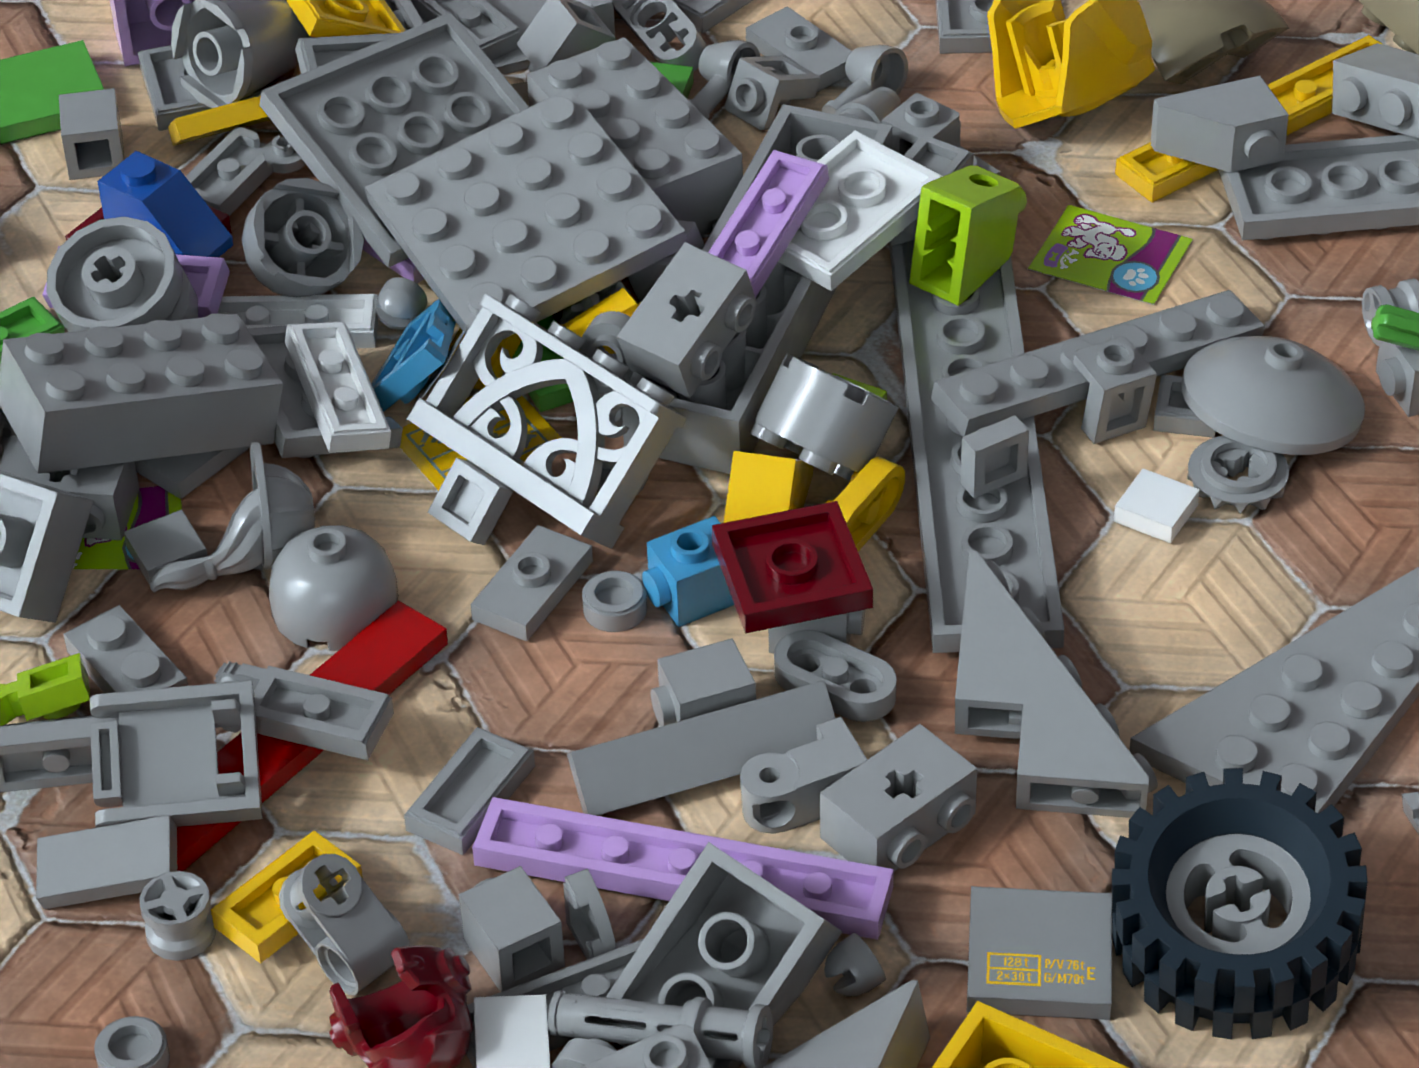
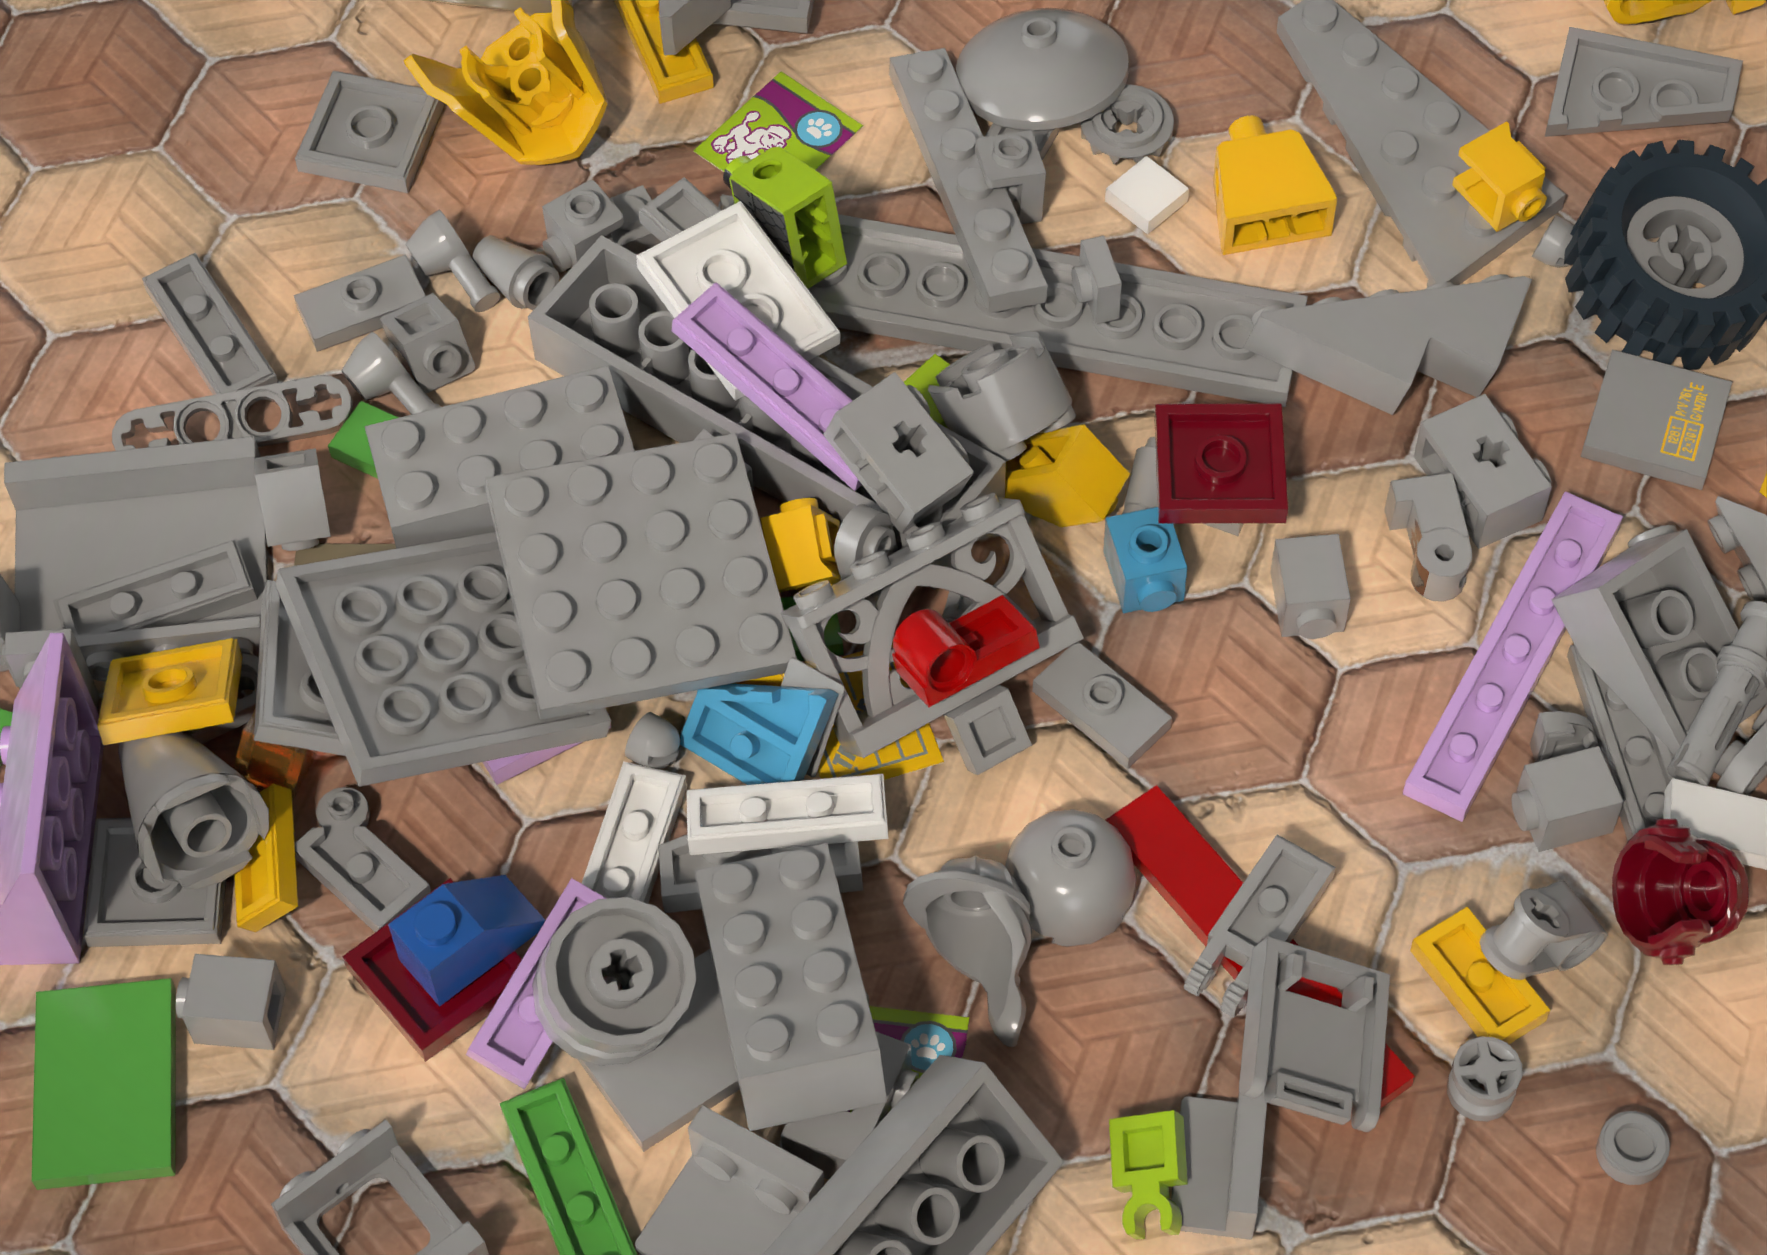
camera: 75 degrees left, 15 degrees up
light grey tile [36,815,177,910] -> none
light grey plate [63,605,188,693] -> none
light grey tile [124,510,208,585] -> none
light grey cylinder [241,178,364,297] -> none
light grey tile [404,727,535,855] -> none
light grey tile [567,680,835,816] -> none
light grey tile [582,571,647,632] -> none
light grey plate [774,630,897,722] -> none
yellow plate [825,456,905,552] -> none
none -> red plate [892,595,1040,708]
none -> yellow torso [1213,115,1337,255]
none -> yellow window [1452,121,1547,232]

